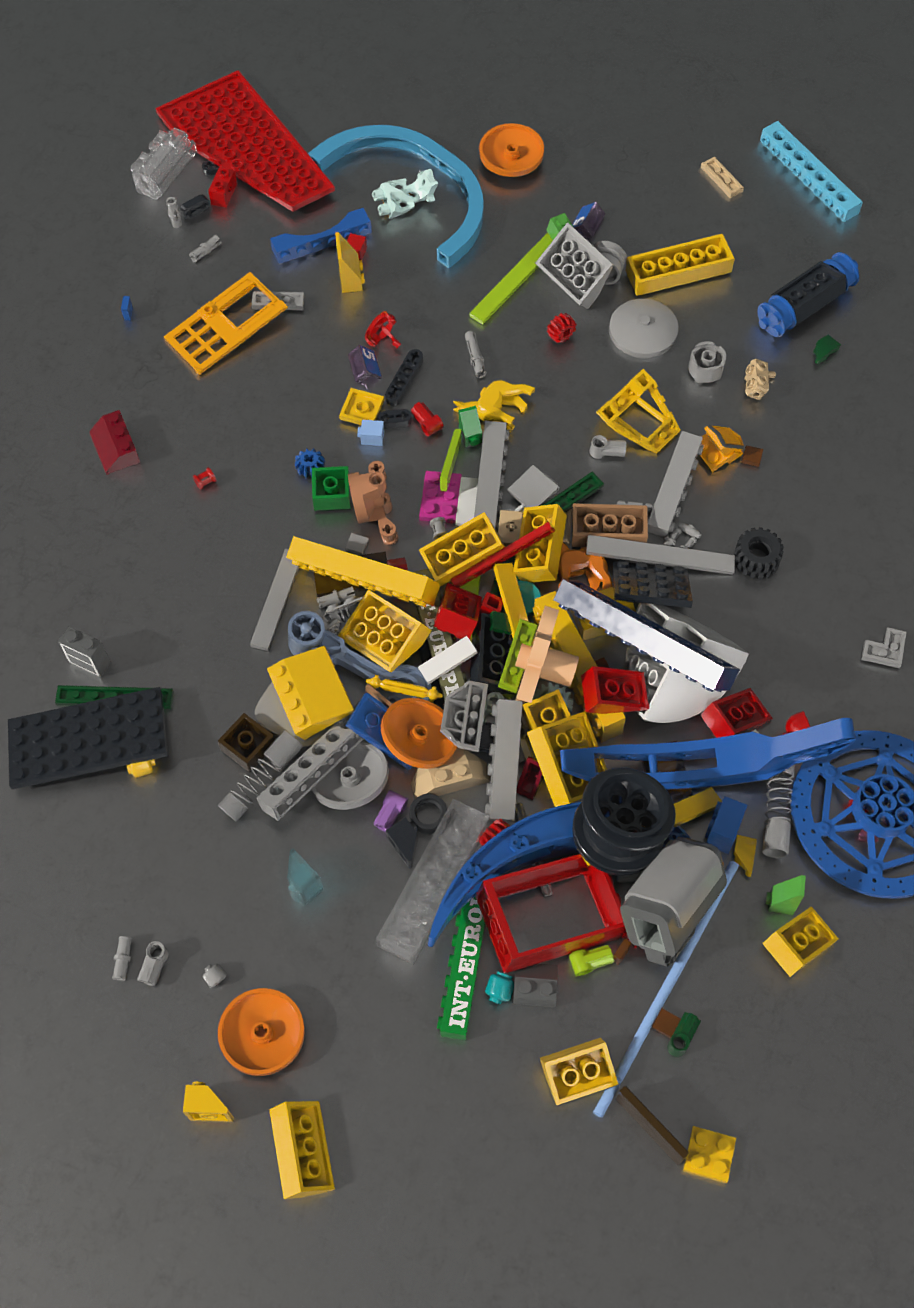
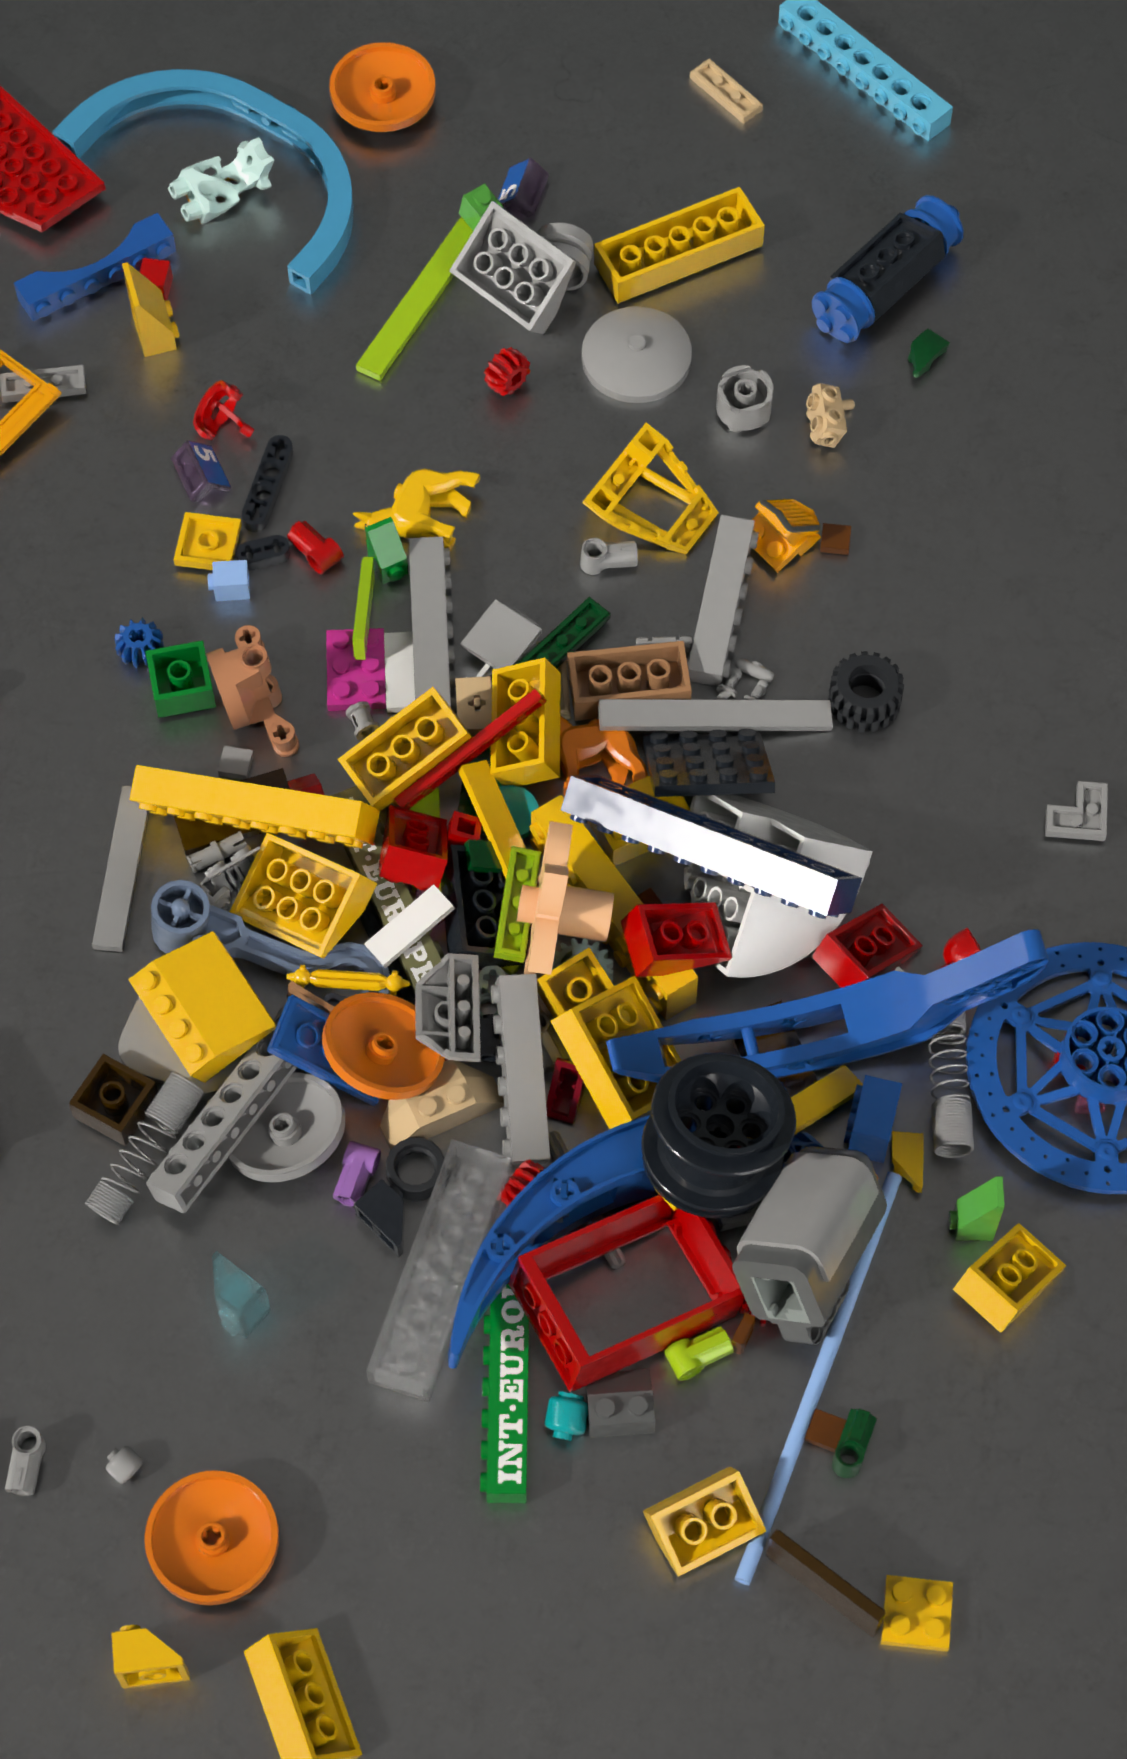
camera: 10 degrees left, 0 degrees up
light grey pin [465,331,487,378] -> none

